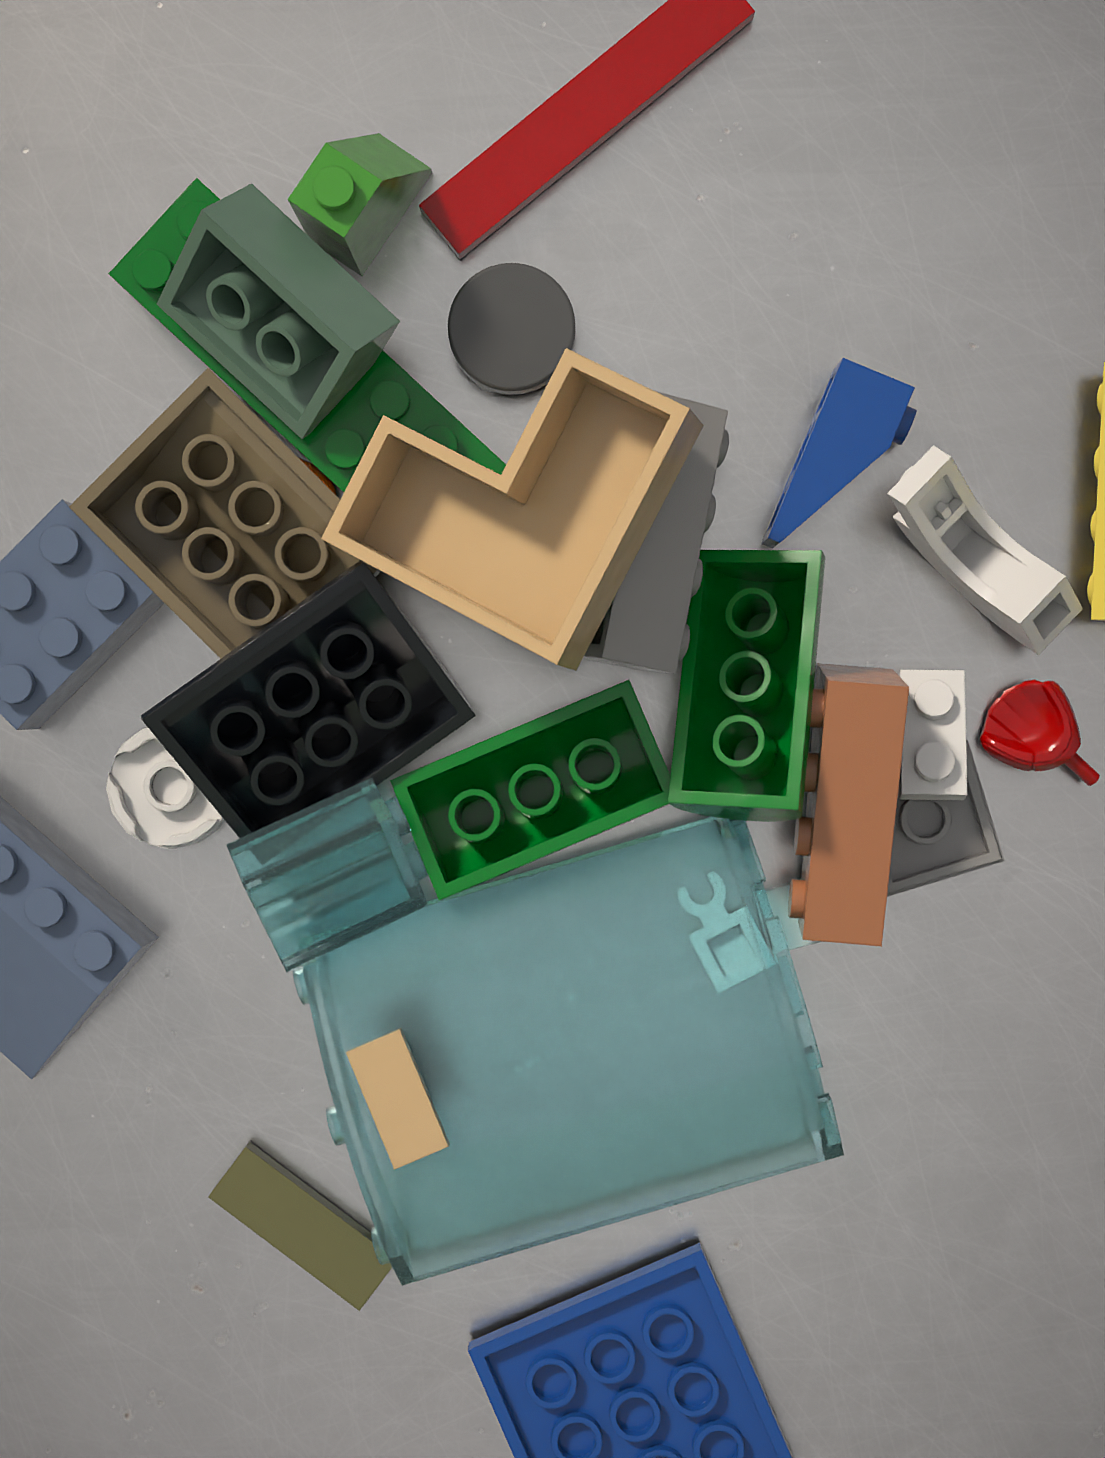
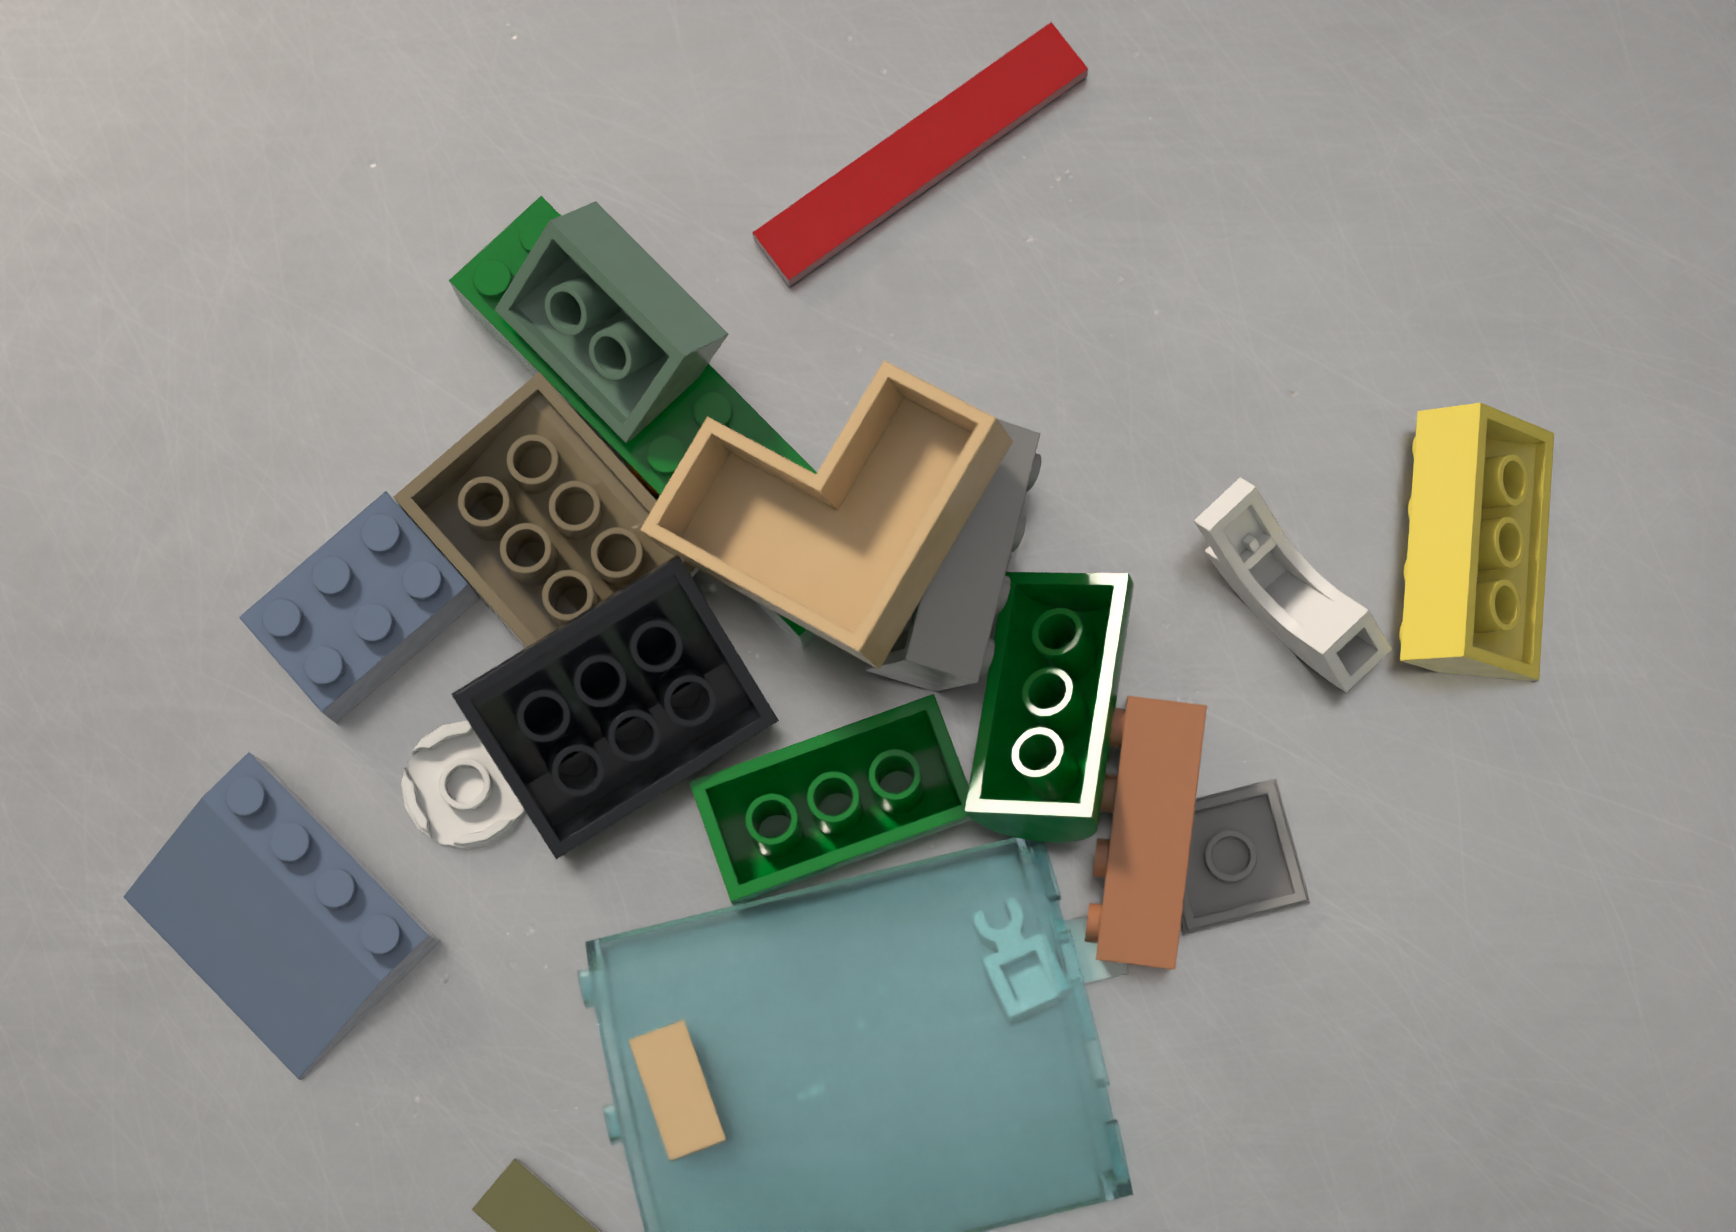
camera: 10 degrees right, 10 degrees down
clear light blue brick [226,778,429,972] -> none
bright green slope [287,133,432,276] -> none
dark grey tile [448,263,575,395] -> none
blue slope [761,358,917,549] -> none
white plate [898,670,967,800] -> none
red piece [979,679,1100,786] -> none

